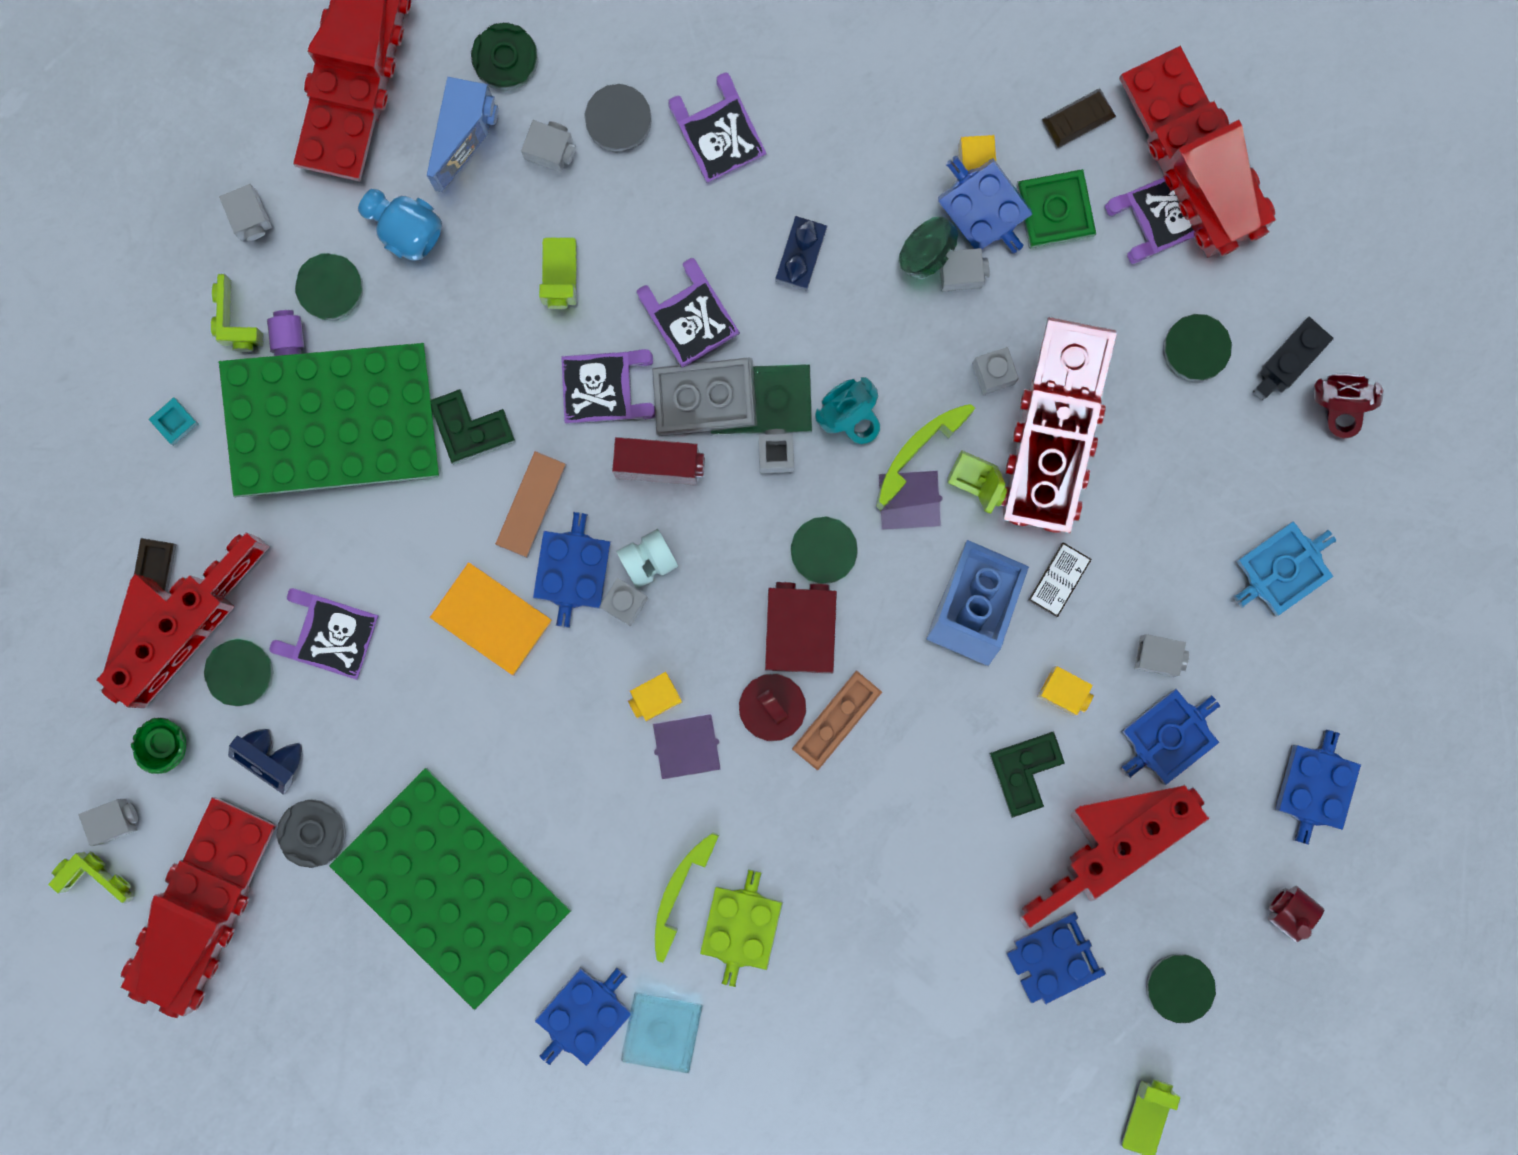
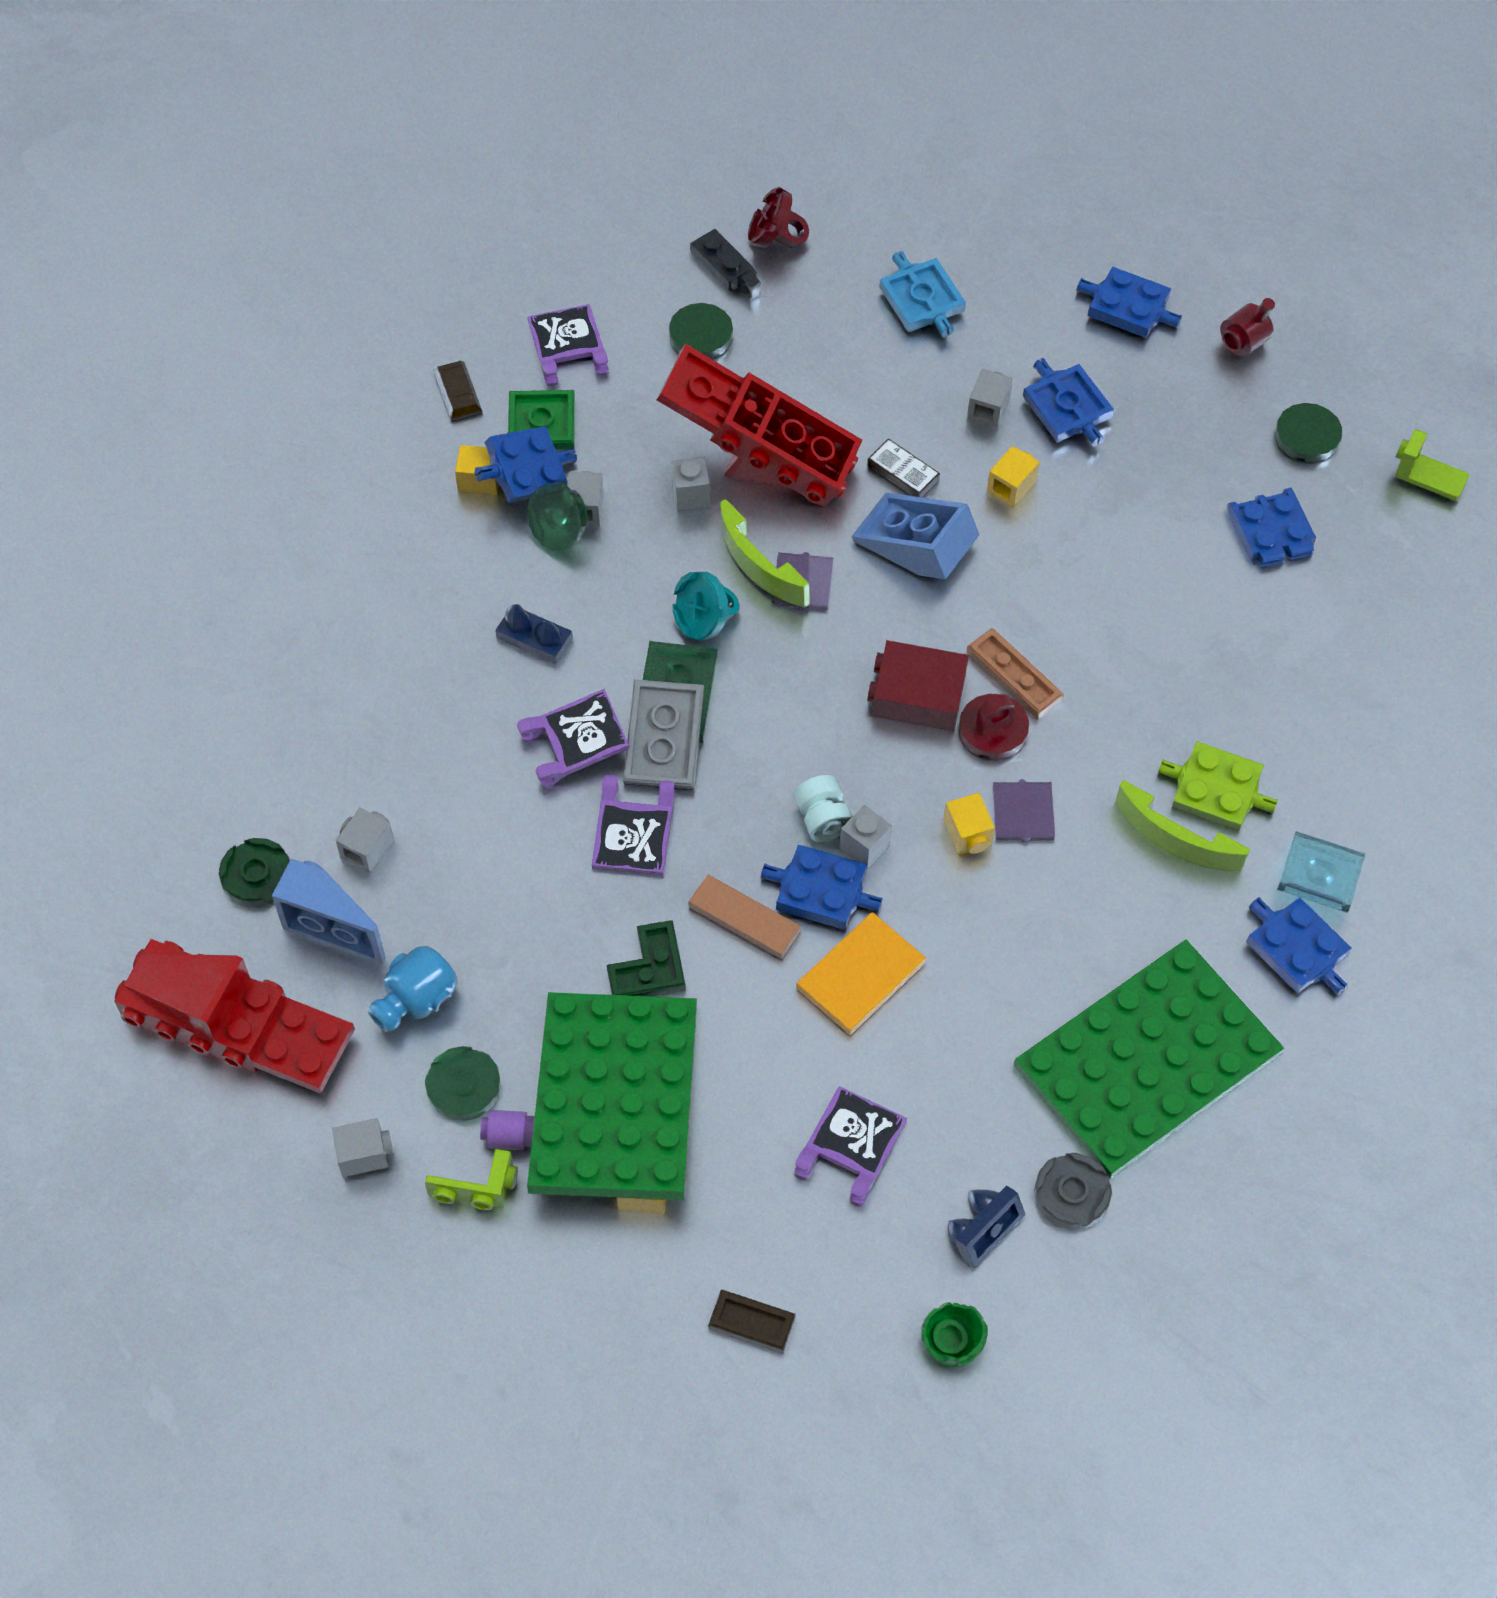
camera: 80 degrees left, 25 degrees down
lime bracket [48,852,135,903] -> none
light grey brick [78,799,138,846] -> none
red wedge [96,532,270,708] -> none
red wedge [120,797,277,1018] -> none
teal tile [148,397,199,446] -> none
clear green tile [204,639,274,707] -> none
lime bracket [539,238,577,309] -> none
dark grey tile [584,84,652,152] -> none
dark red brick [612,437,705,485] -> none
flag [669,72,767,183] -> none
light grey brick [759,429,794,473] -> none
clear green tile [790,516,858,584] -> none
lime bracket [947,450,1007,514] -> none
dark green tile [989,731,1065,818] -> none
red wedge [1019,784,1209,930] -> none
red wedge [1119,45,1276,258] -> none

